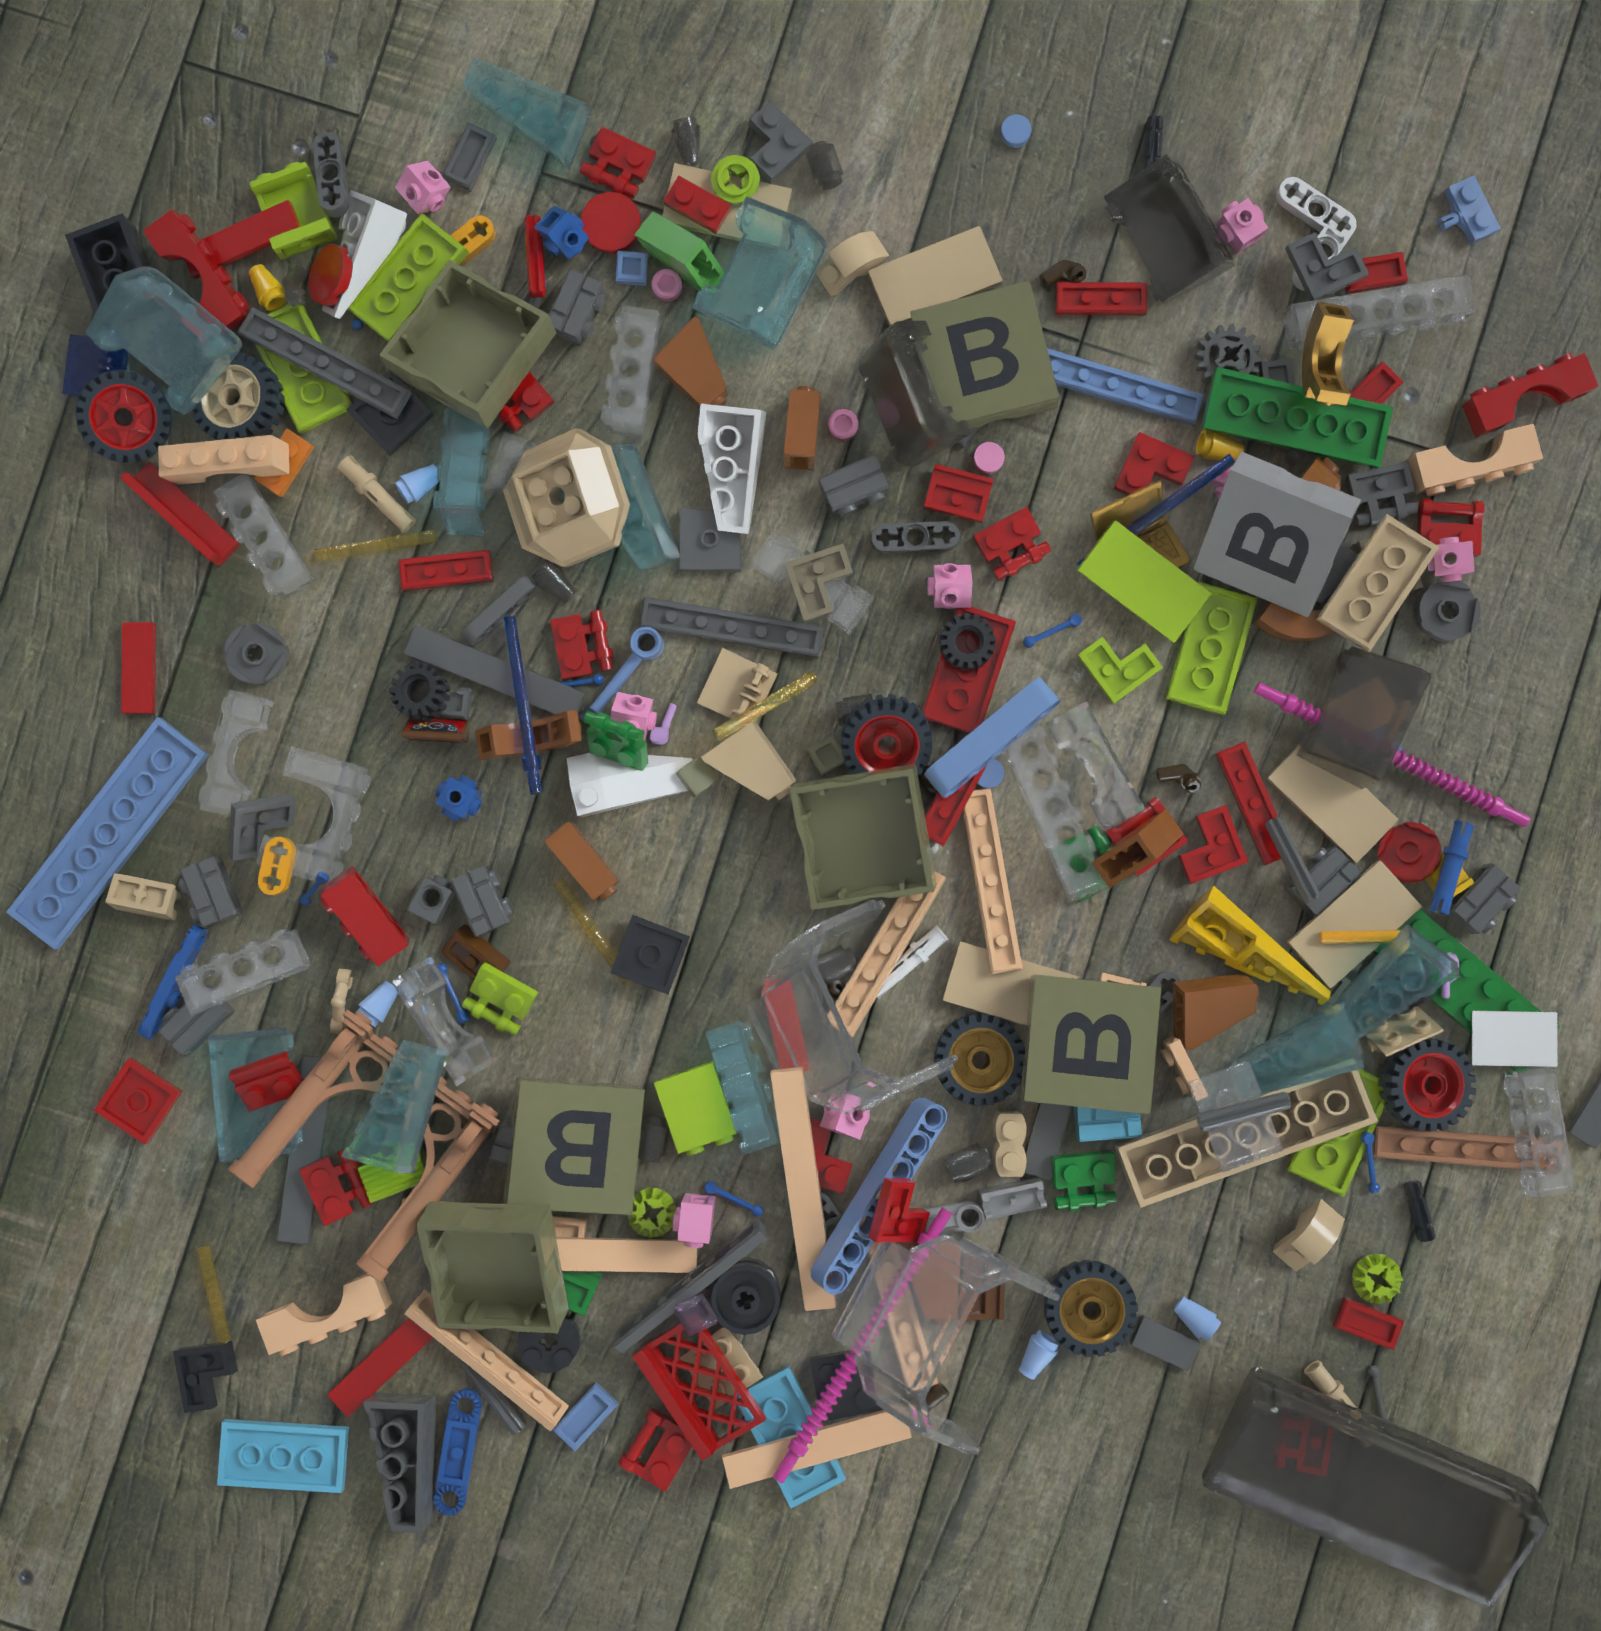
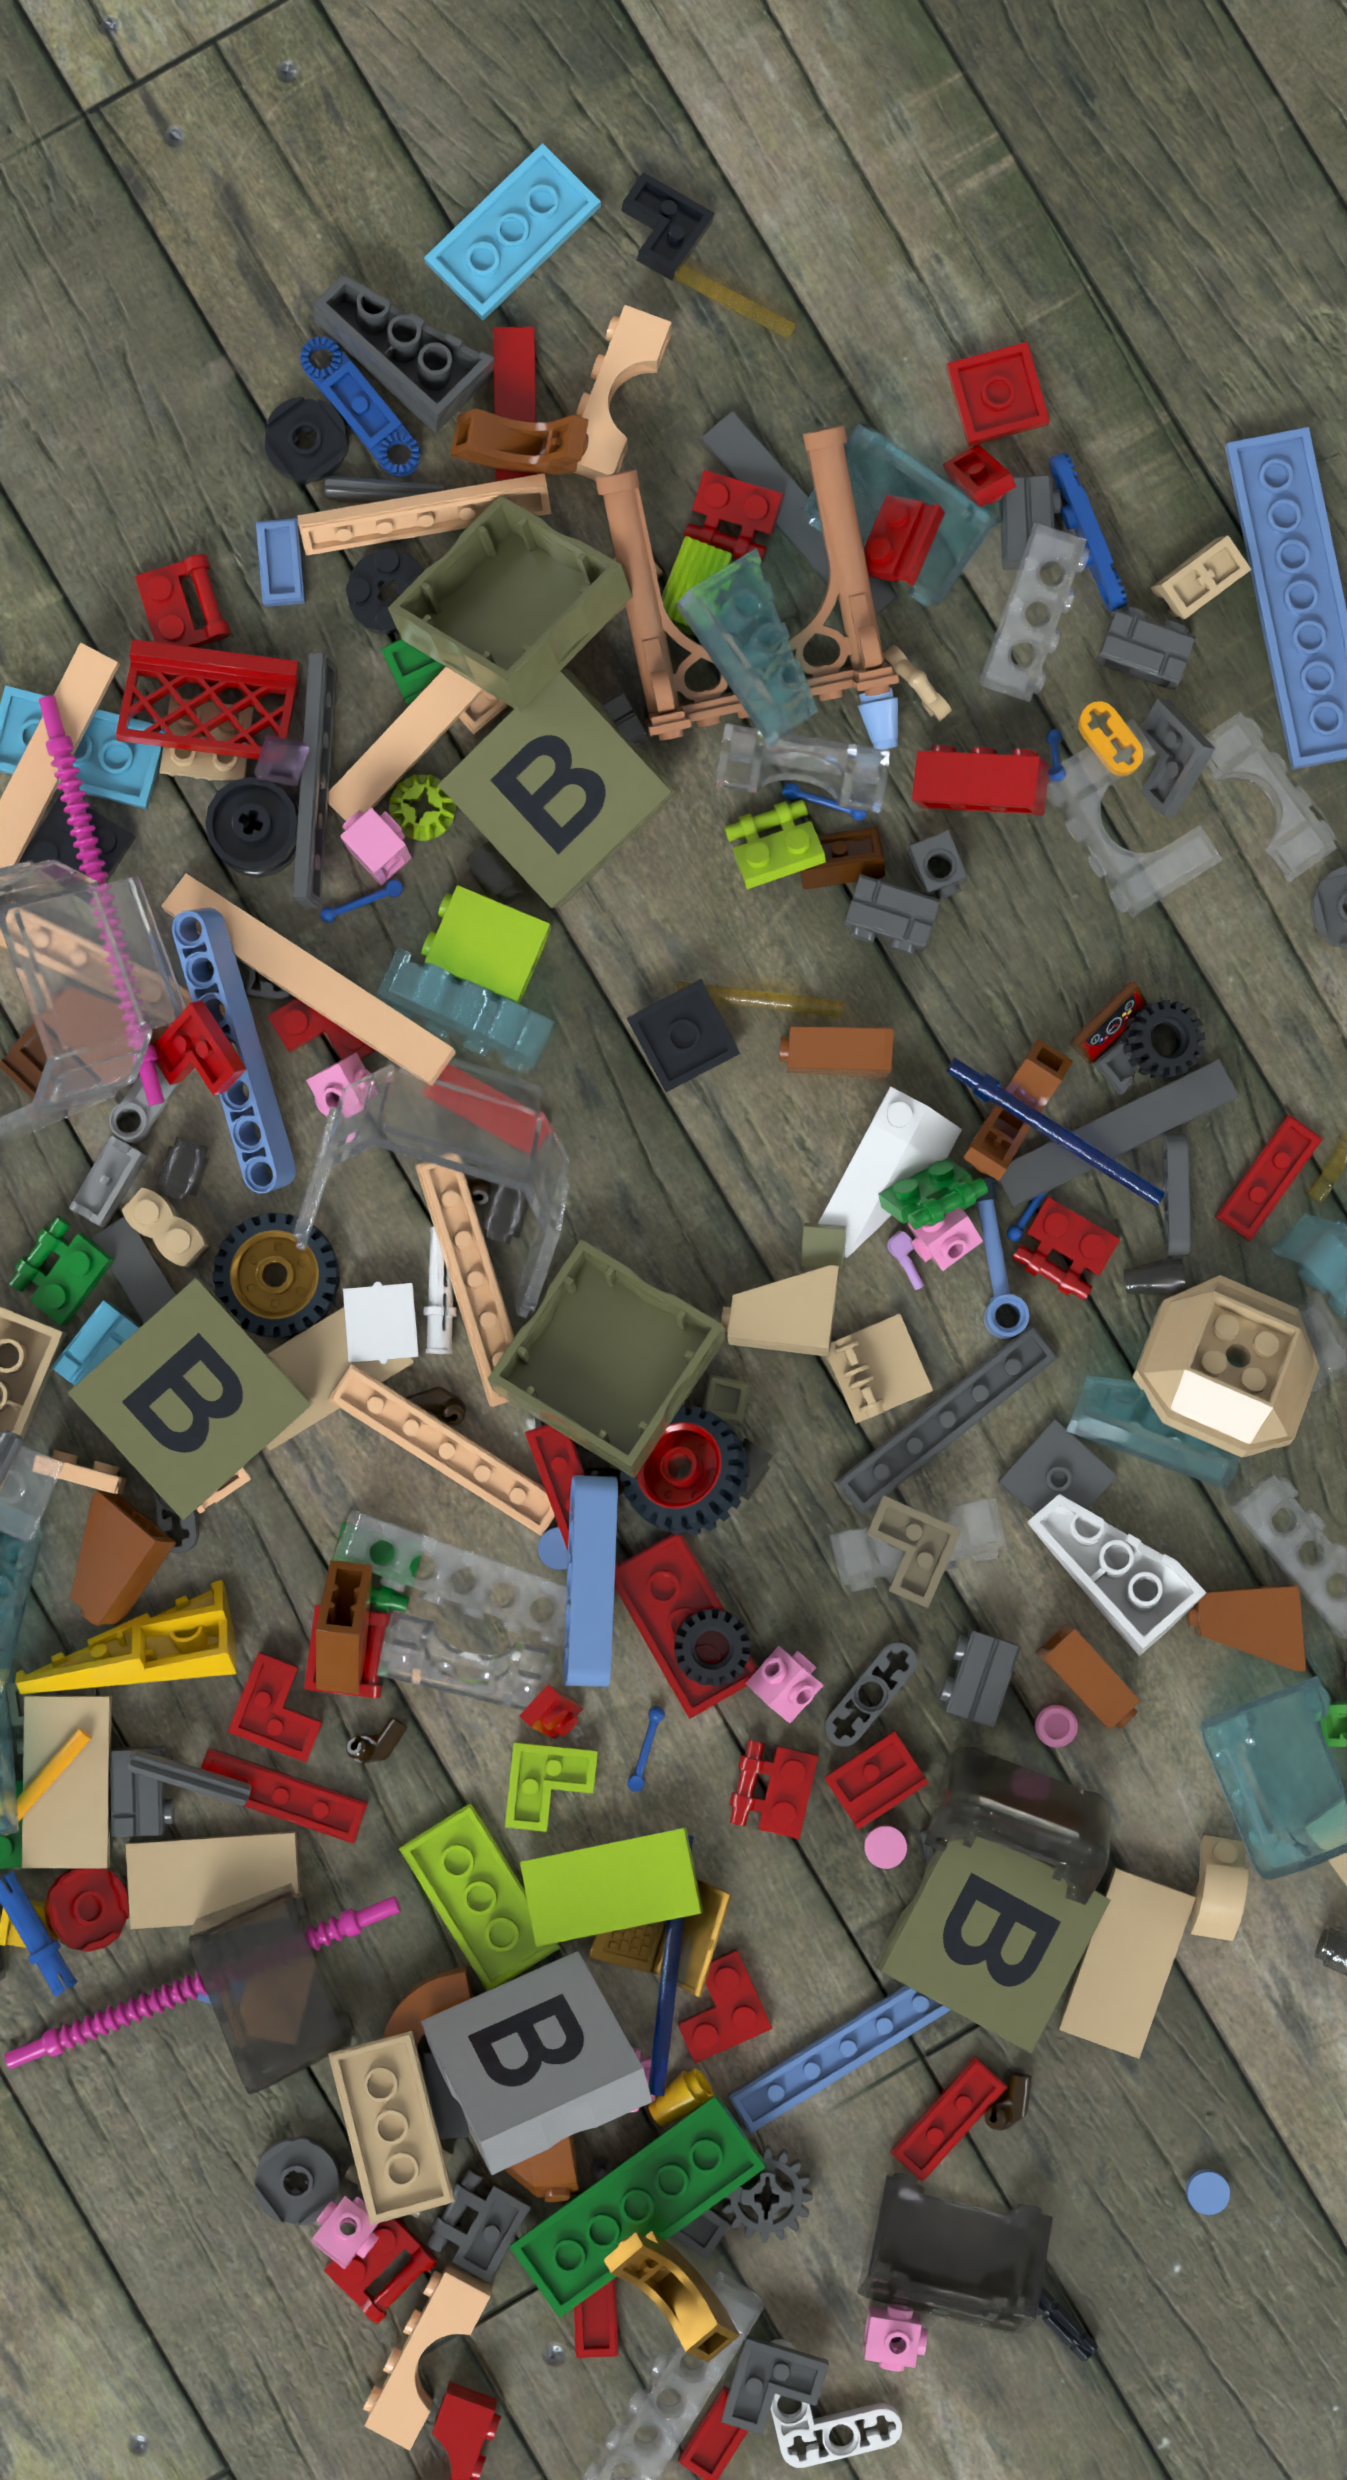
camera: 130 degrees right, 0 degrees up
blue brick [435,775,483,821] -> none
clear yellow bar [713,671,818,741] -> none
none -> black plate [264,397,348,485]
none -> white piece [343,1282,419,1364]
none -> dark brown arm [405,1387,466,1426]
none -> dark orange arch [450,408,589,475]
none -> red plate [519,1684,584,1740]
none -> red plate [942,444,1016,507]

